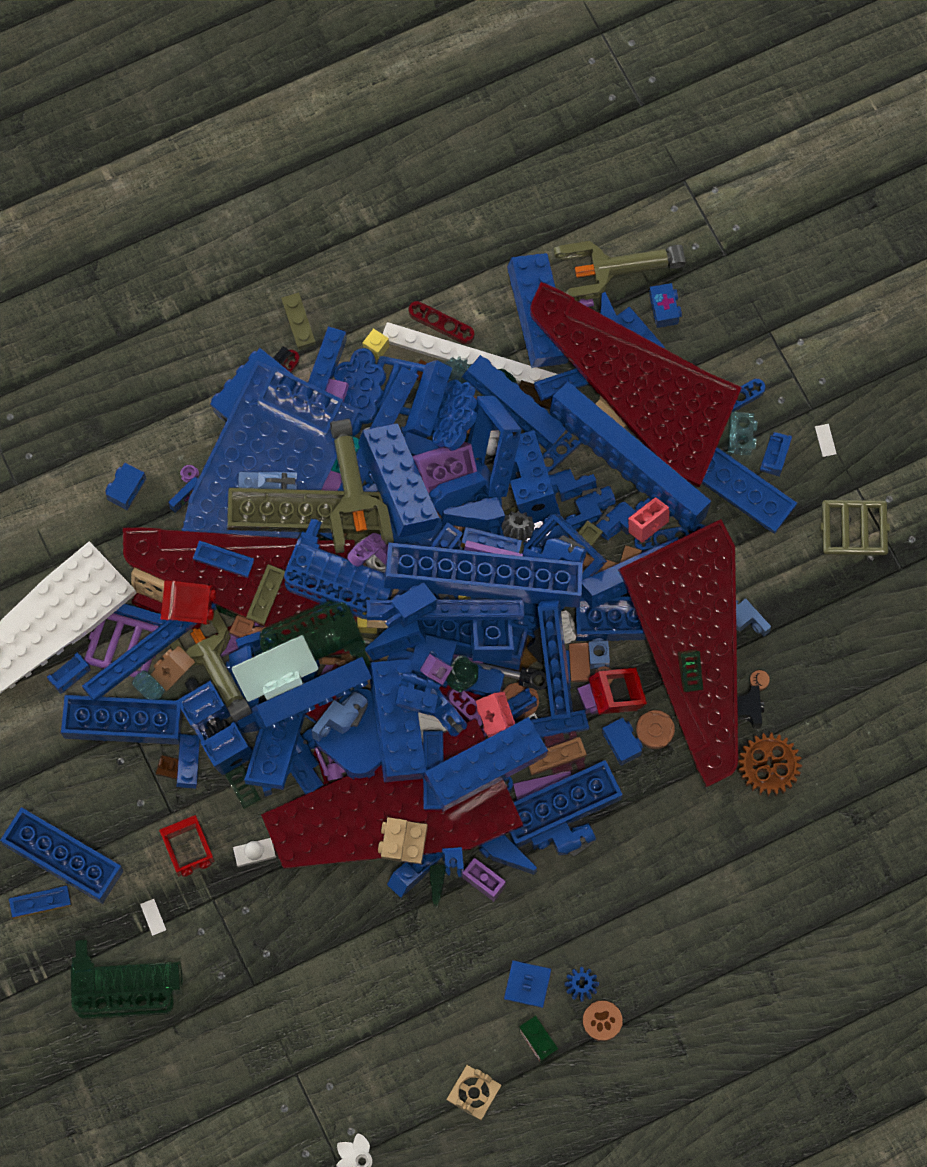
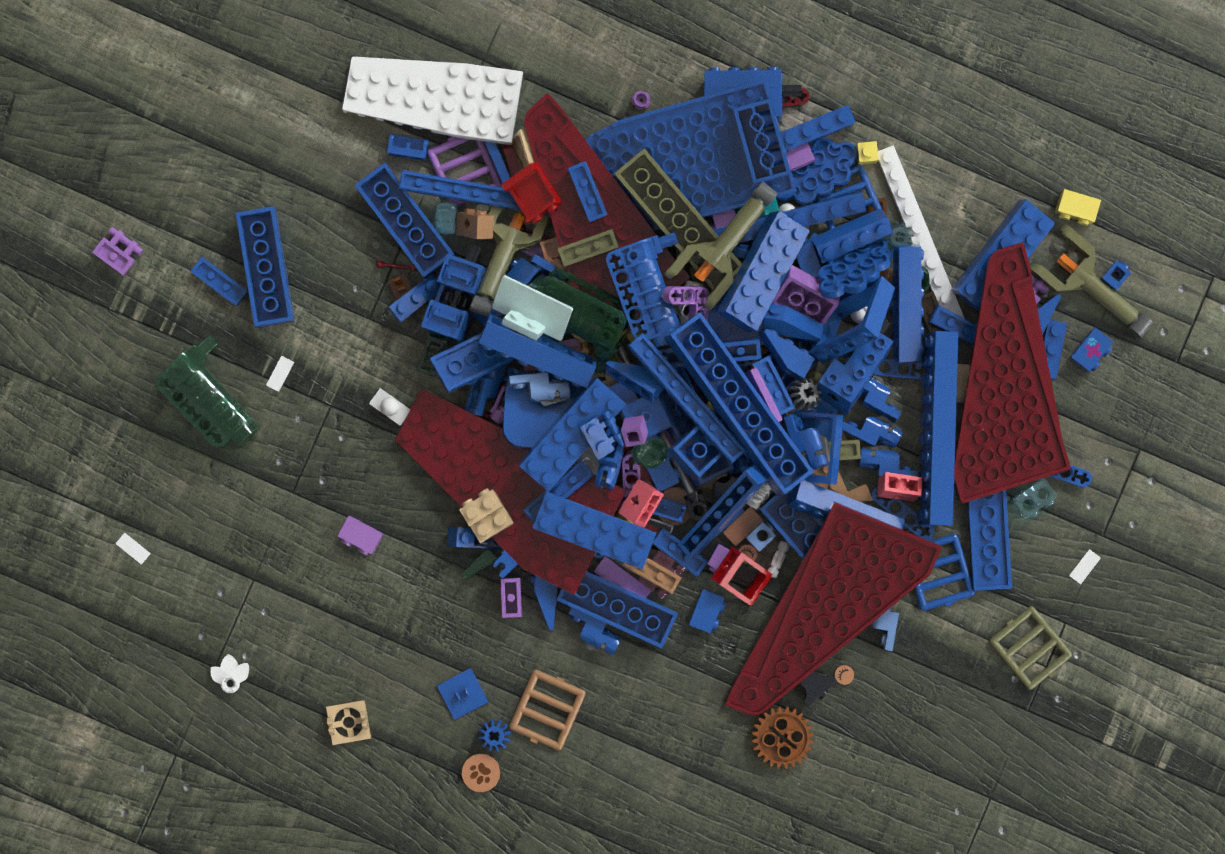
camera: 40 degrees right, 15 degrees up
blue brick [105,463,146,510] -> none
red window [159,815,215,877] -> none
blue tile [169,477,198,513] -> none
medium blue plate [238,472,297,490] -> none
olive plate [281,293,316,350] -> none
blue hinge [379,582,437,628] -> none
dark red beam [408,301,475,345] -> none
dark green brick [519,1016,558,1064] -> none
nougat tile [636,710,675,749] -> none
clear green slope [678,650,703,692] -> none
blue hinge [760,432,792,477] -> none
none -> white sticker [116,533,151,565]
none -> medium lavender brick [338,516,384,556]
none -> dark red hinge [376,261,416,272]
none -> medium nougat bar [509,670,586,751]
none -> white axle [768,541,790,578]
none -> blue bar [914,534,975,611]
none -> light yellow brick [1055,189,1101,226]
none -> blue brick [1100,261,1131,291]

